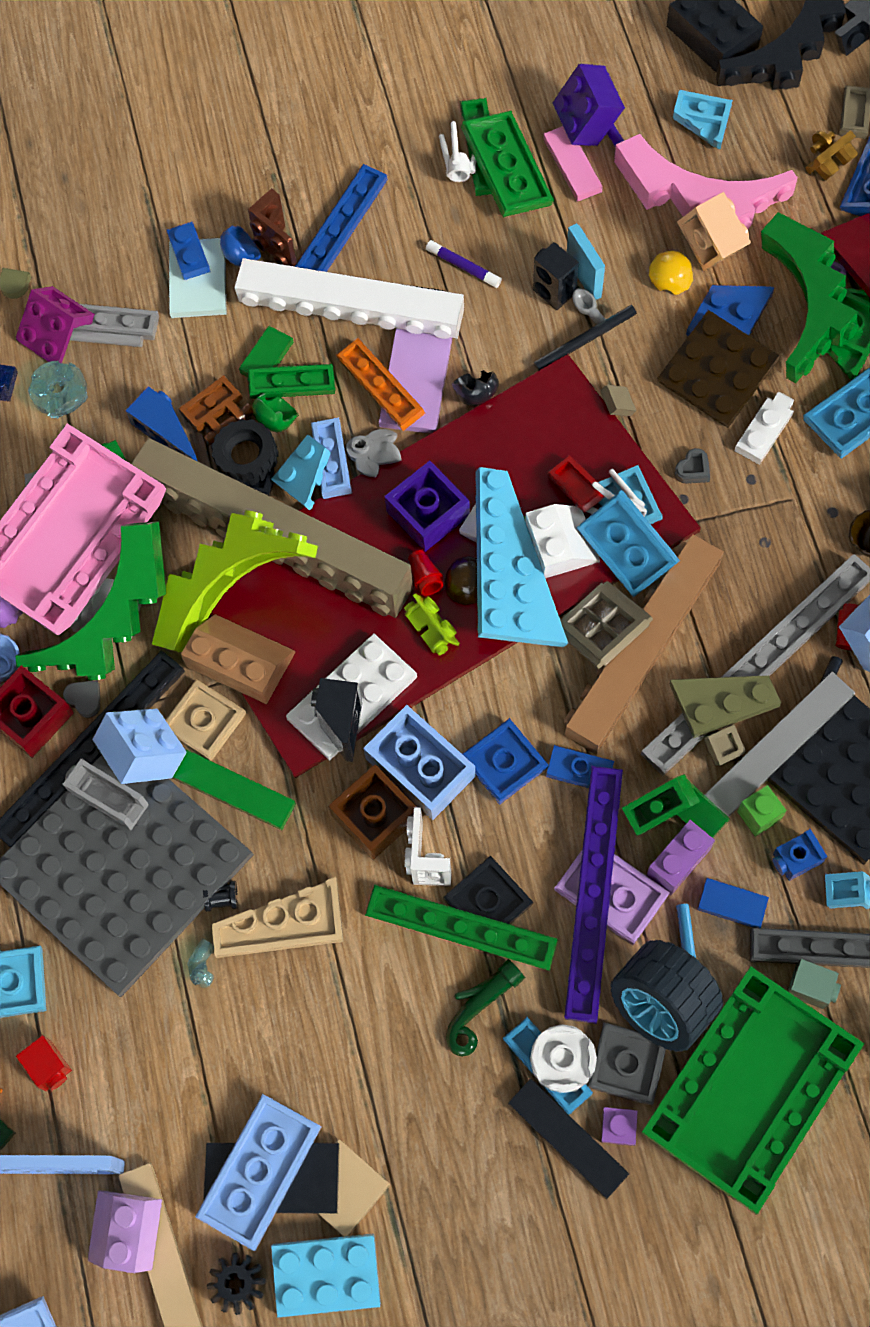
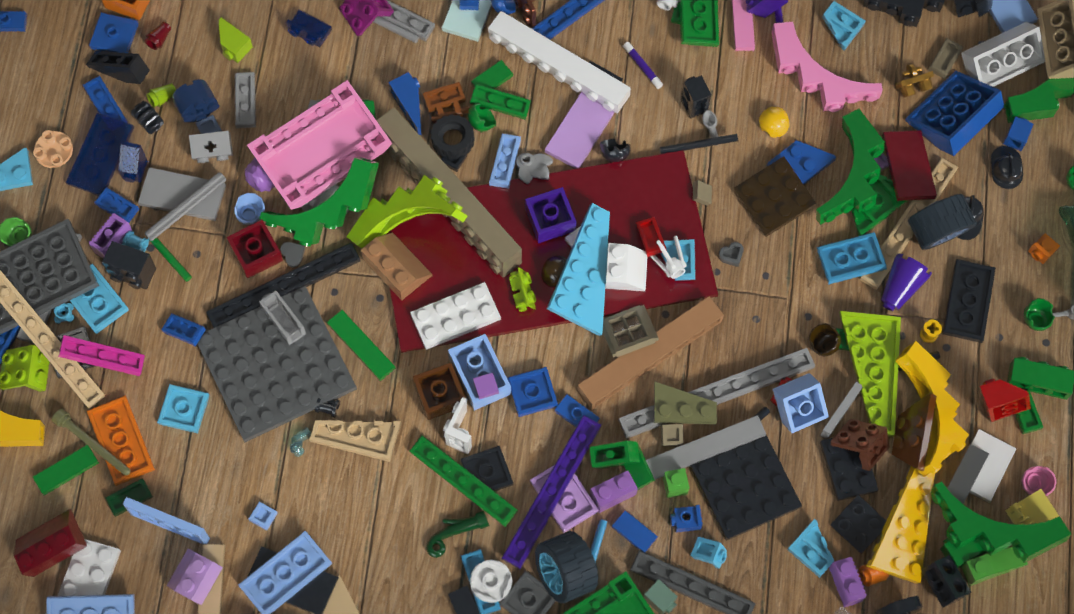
camera: 15 degrees right, 0 degrees up
red brick [16,1035,72,1091] -> none
clear light blue plate [28,361,88,419] -> none
light blue brick [92,709,187,784] -> none
tan tile [166,679,247,761] -> none
medium azure wing [271,434,331,510] -> none
black slope [311,678,363,762] -> none
orange tile [336,338,426,431] -> none
red cone [408,550,443,596] -> none
medium azure tile [567,224,605,300] -> none
dark azure tile [577,490,680,597] -> none
light nougat brick [677,192,751,271] -> none
white hinge [734,392,794,465] -> none
none -> light blue tile [248,501,278,531]
none -> medium lavender tile [473,373,499,400]

